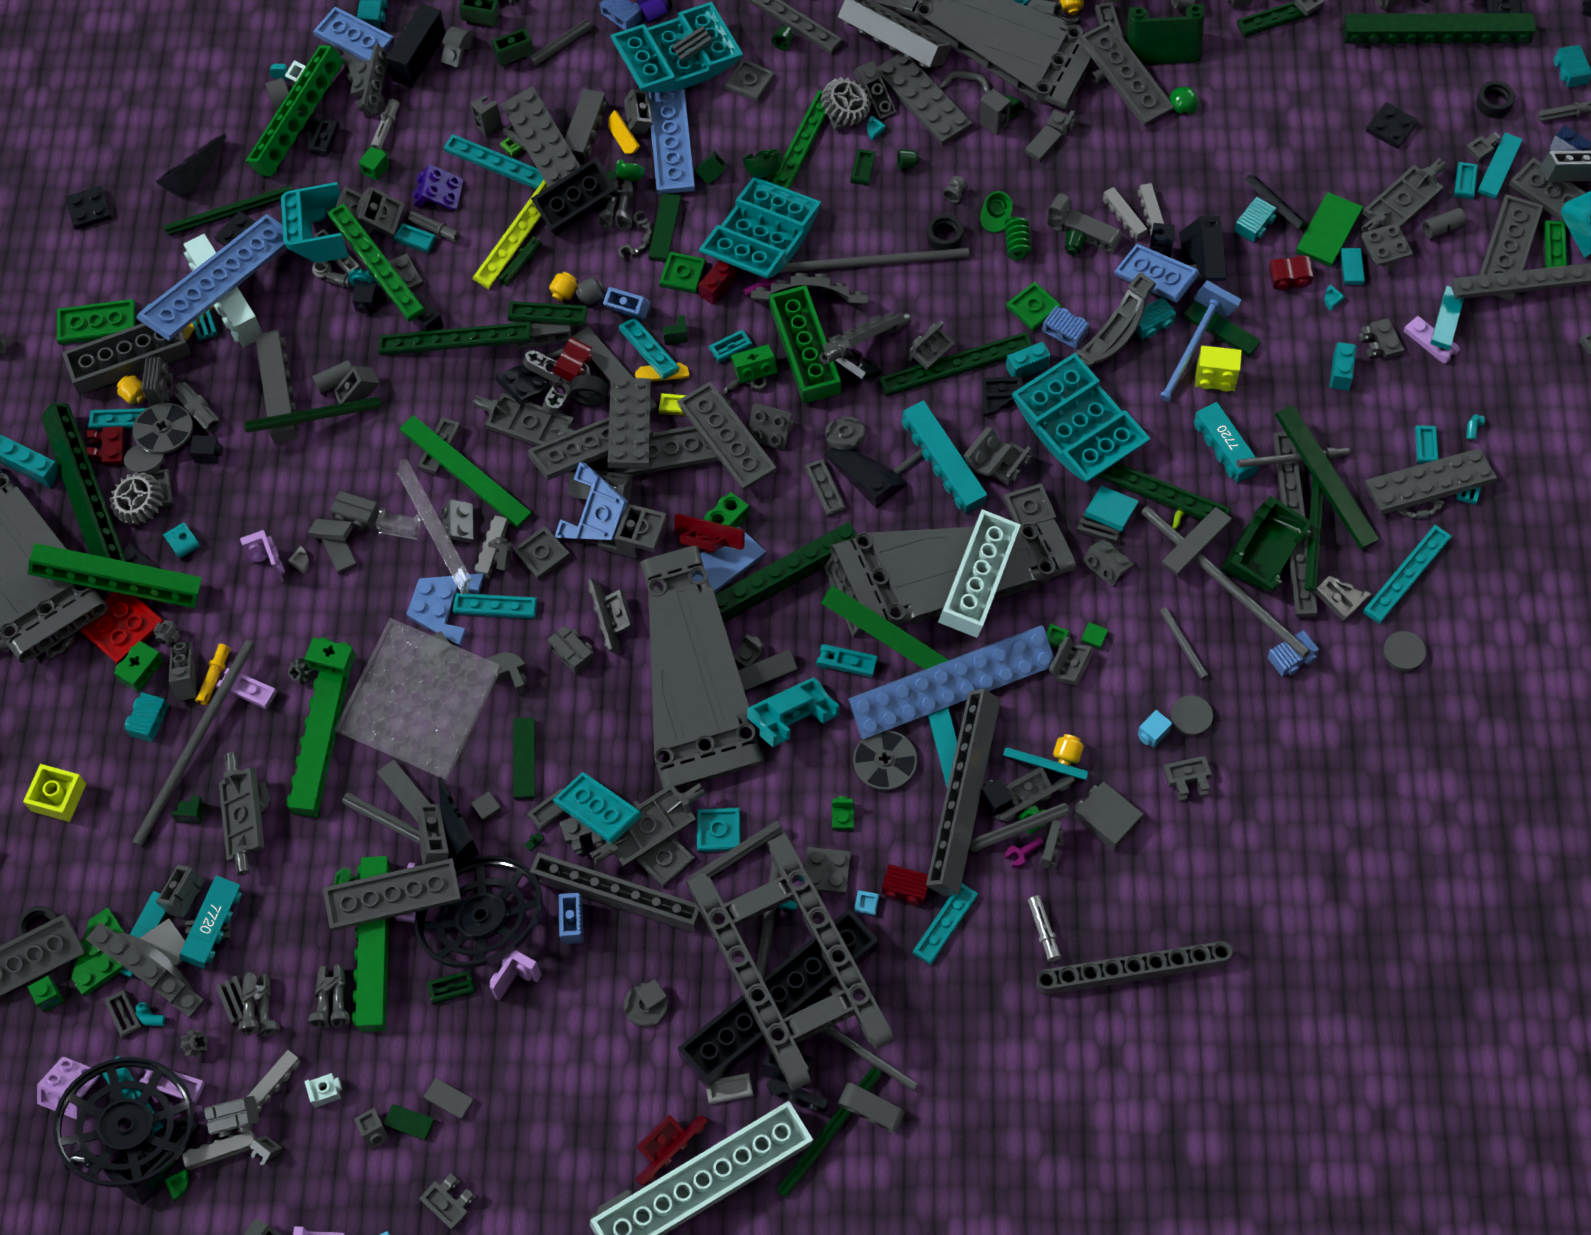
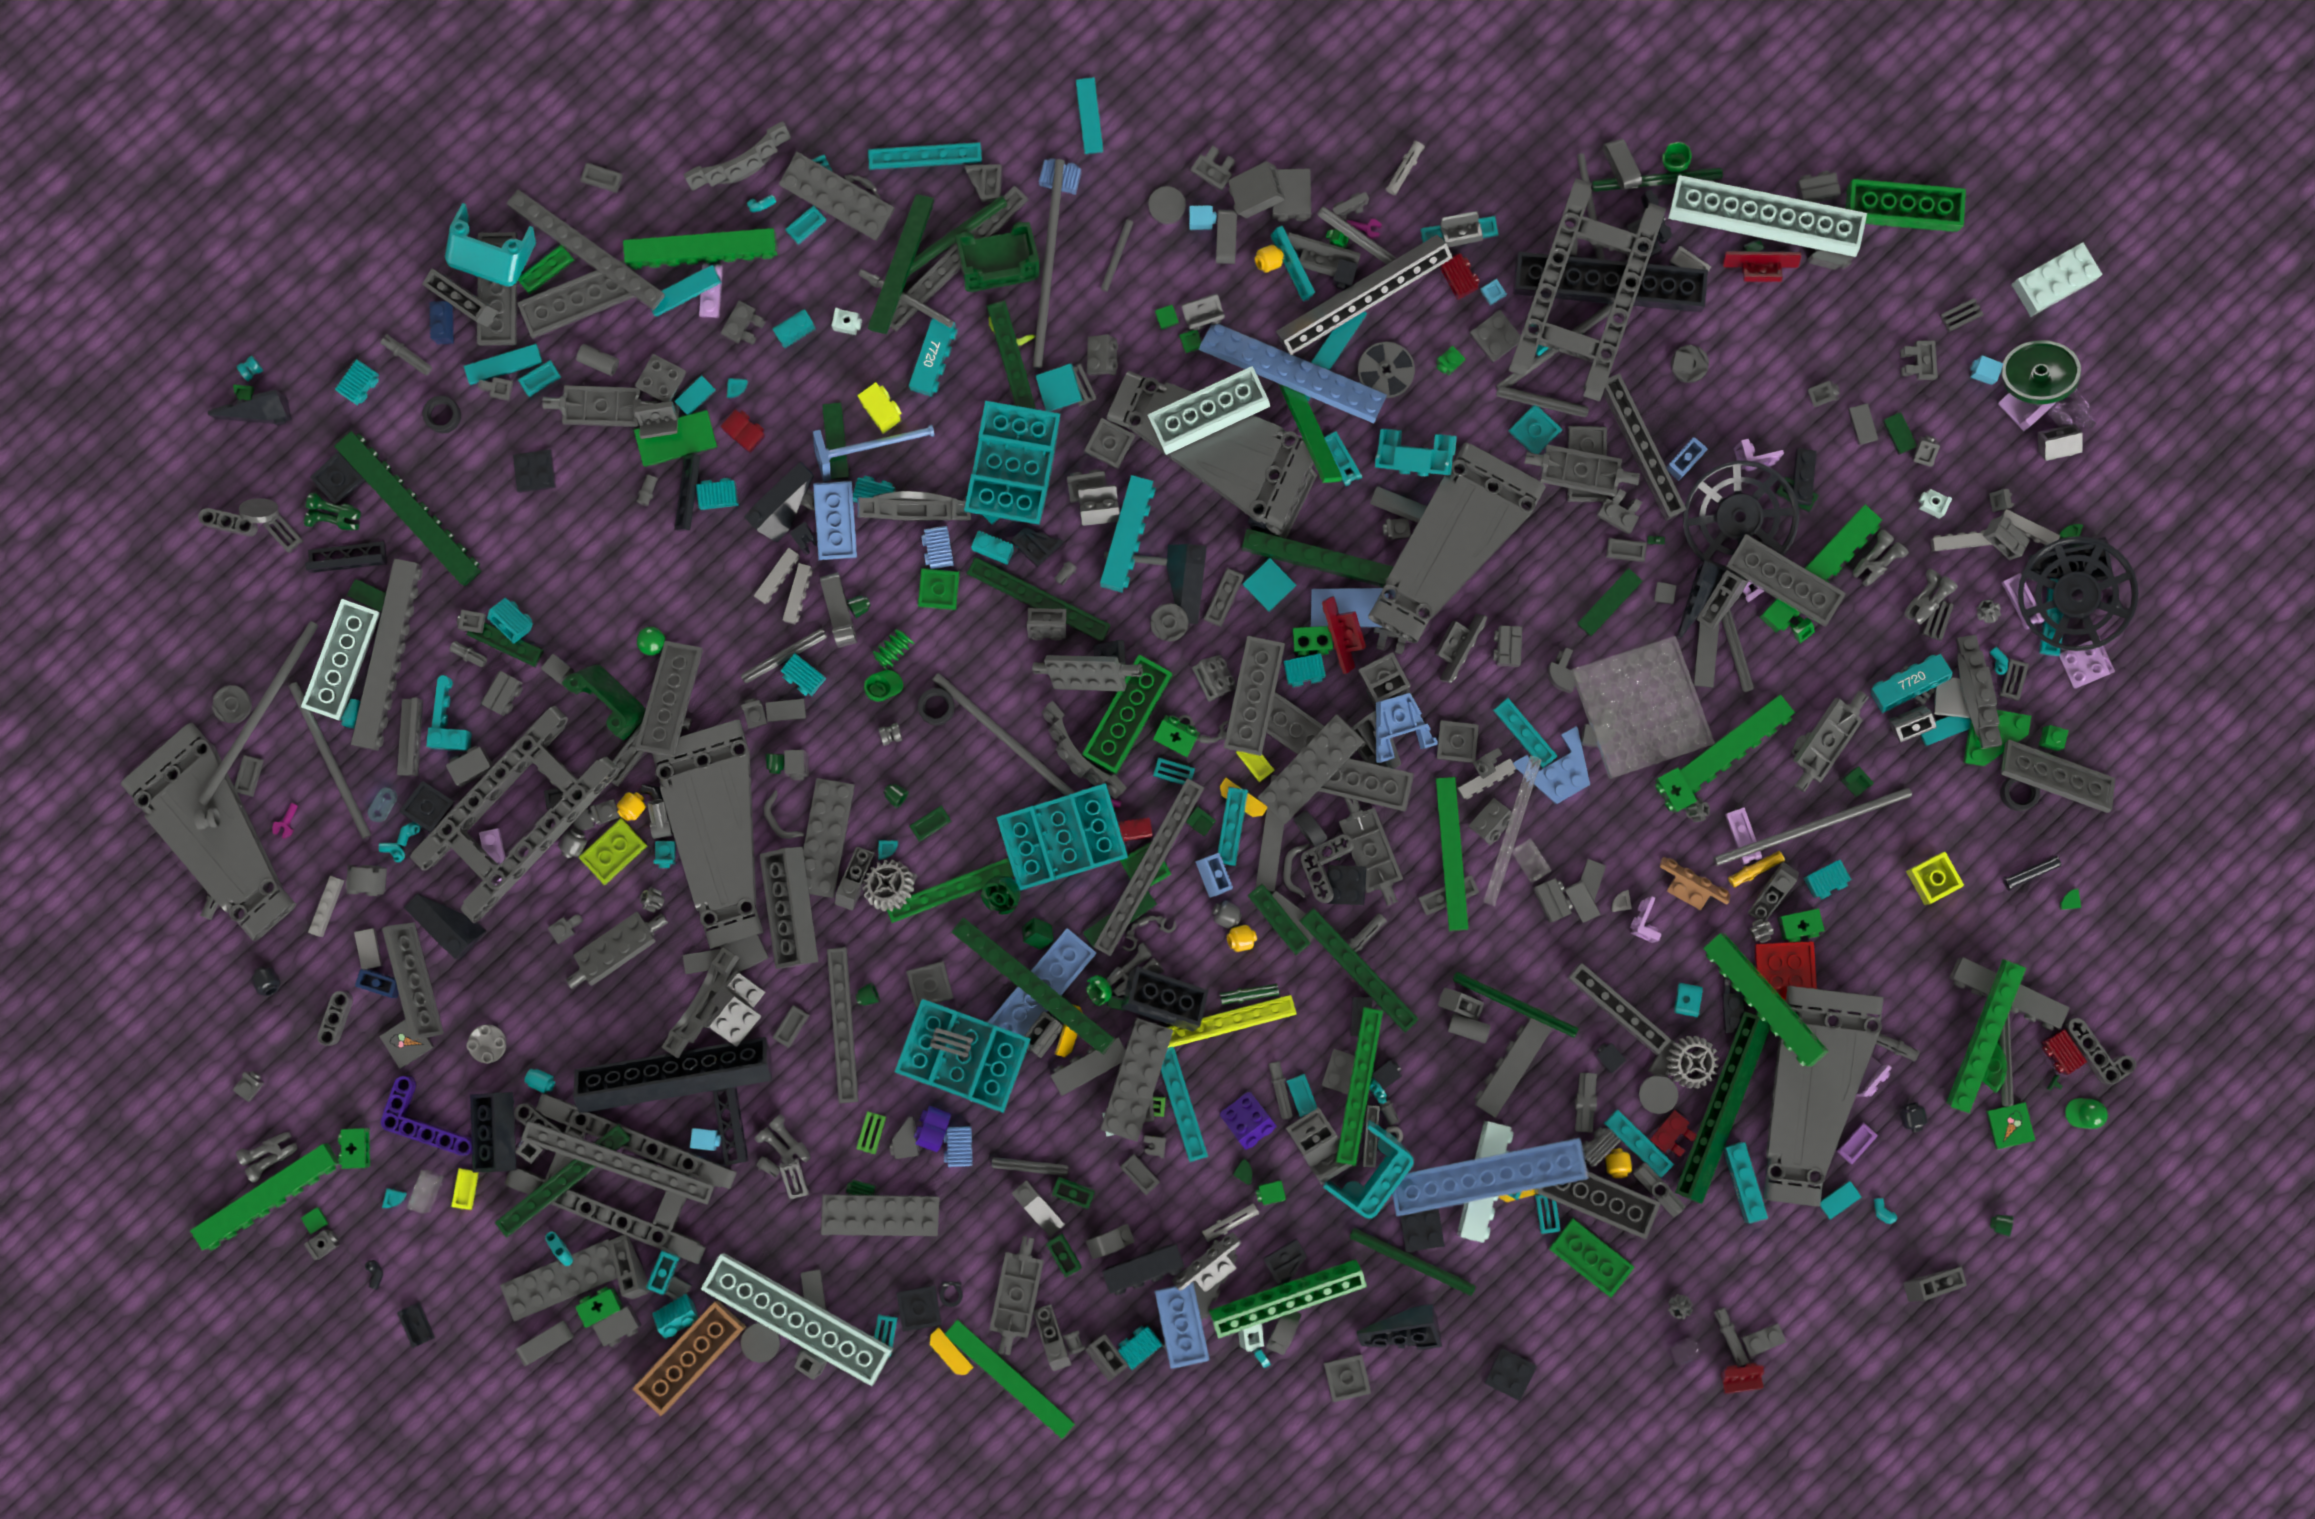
camera: 135 degrees left, 20 degrees up
dark grey piece [133,403,193,454] -> none
dark red brick [553,337,593,382] -> none
teal tile [553,772,642,845] -> none
dark grey beam [1036,941,1232,995] -> none
dark grey tile [1162,507,1232,577] -> none
dark grey tile [1383,631,1426,672] -> none
none -> teal brick [487,597,533,643]
none -> dark grey brick [541,654,574,685]
none -> green brick [623,228,778,269]
none -> dark grey bracket [635,401,679,439]
none -> dark grey pin [637,475,658,506]
none -> dark grey piece [683,121,791,191]
none -> dark grey axle [741,629,827,683]
none -> teal brick [781,653,826,696]
none -> light aqua brick [832,308,862,335]
none -> dark green brick [951,917,1116,1055]
none -> dark grey slope [1012,1180,1065,1237]
none -> dark grey pin [1053,561,1077,586]
none -> teal tile [1076,78,1103,154]
none -> dark grey plate [1094,778,1204,956]
none -> dark grey tile [1120,1154,1160,1195]
none -> dark grey beam [1216,210,1237,264]
none -> dark grey brick [1228,161,1285,218]
none -> dark green tile [1233,1158,1252,1185]
none -> teal tile [1243,558,1296,612]
none -> teal brick [1283,654,1326,688]
none -> dark grey tile [1324,1354,1371,1402]
none -> dark grey pin [1348,913,1387,952]
none -> dark grey bracket [1441,211,1483,247]
none -> dark grey brick [1566,963,1671,1054]
none -> dark grey piece [1633,1162,1686,1218]
none -> medium nougat bracket [1660,857,1731,910]
none -> green hair [1662,142,1691,173]
none -> dark green piece [1743,239,1765,252]
none -> black plate [1792,448,1817,506]
none -> dark grey bracket [1808,381,1840,407]

